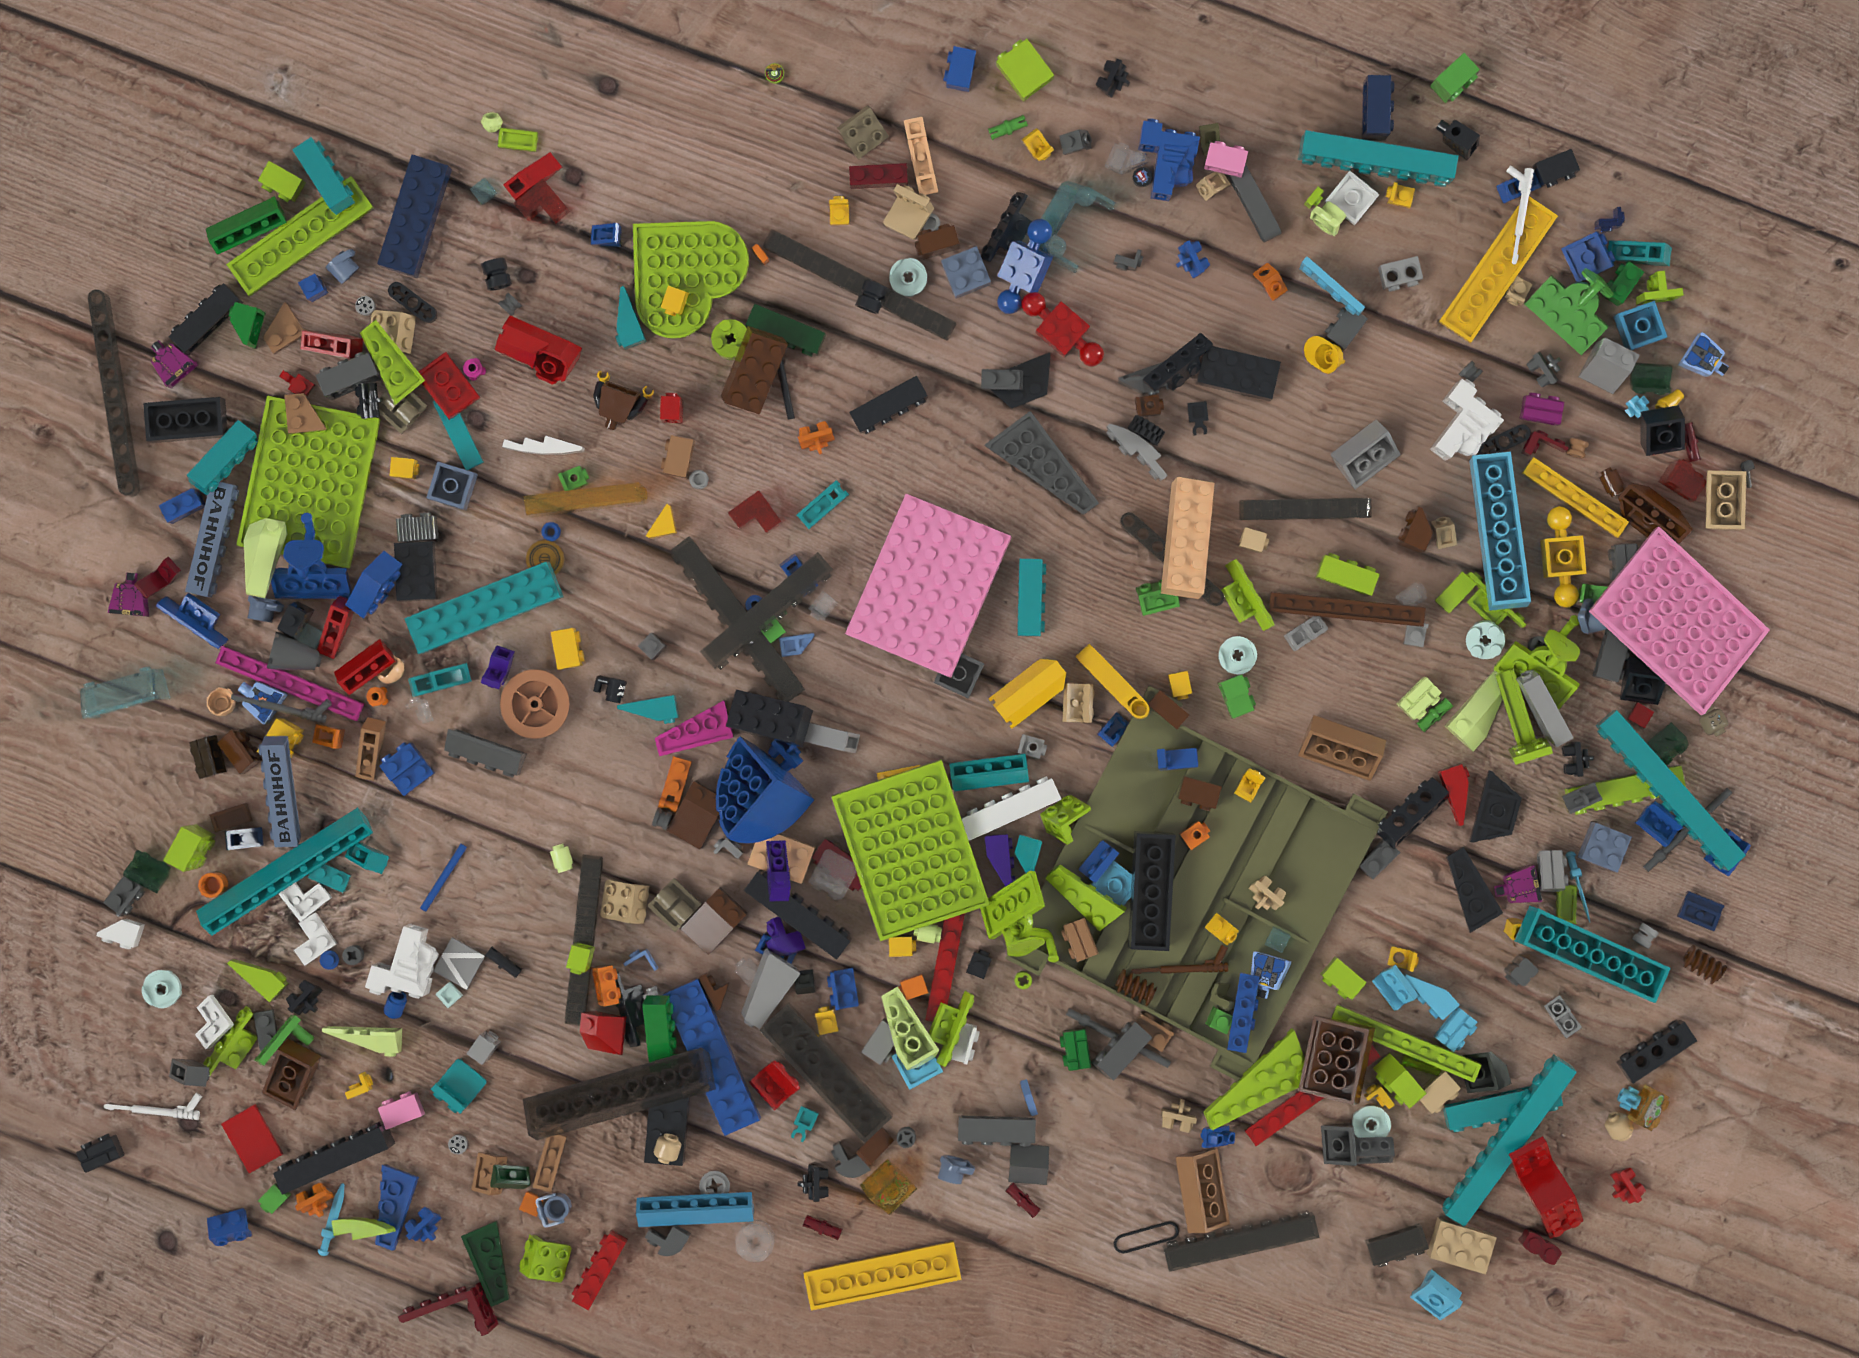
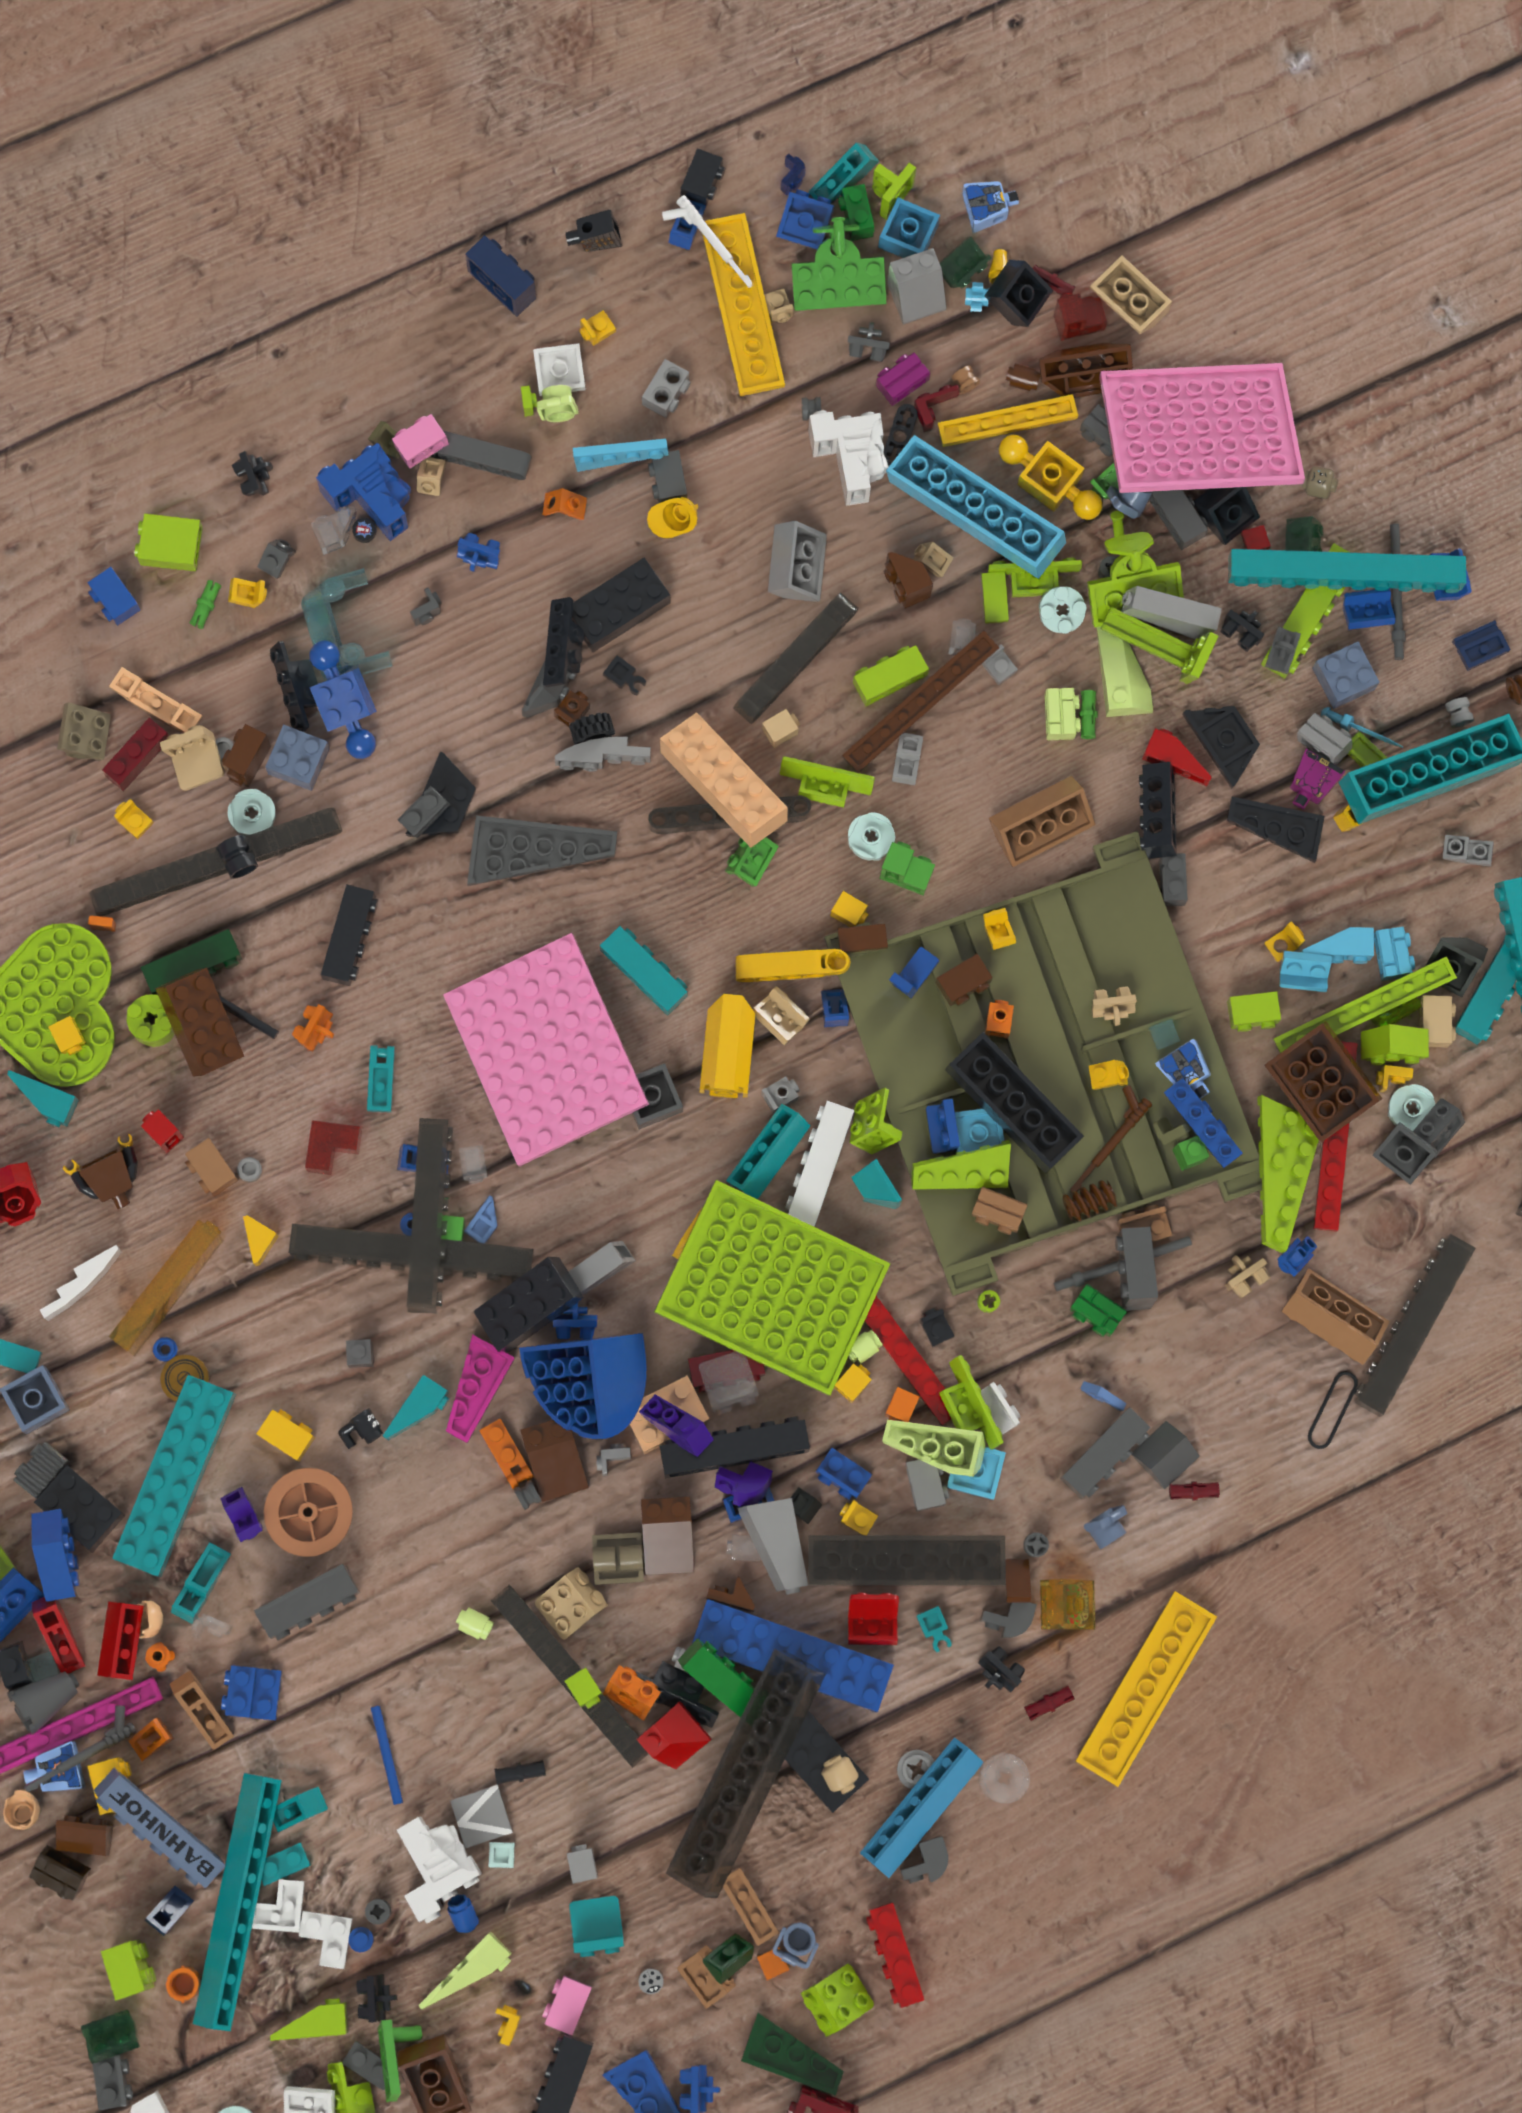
camera: 50 degrees left, 10 degrees down
reddish brown tile [209,803,253,833] -> none
bright green brick [558,466,590,493] -> none
medium blue bracket [623,949,658,971] -> none
lime plate [980,871,1059,962] -> none
dark purple slope [985,834,1016,887] -> none
red brick [1021,292,1104,367] -> none
teal brick [1298,130,1459,187] -> none
bright green brick [1430,53,1480,103] -> none
dark grey brick [1504,955,1539,987] -> none
dark grey hand [1740,460,1755,488] -> none

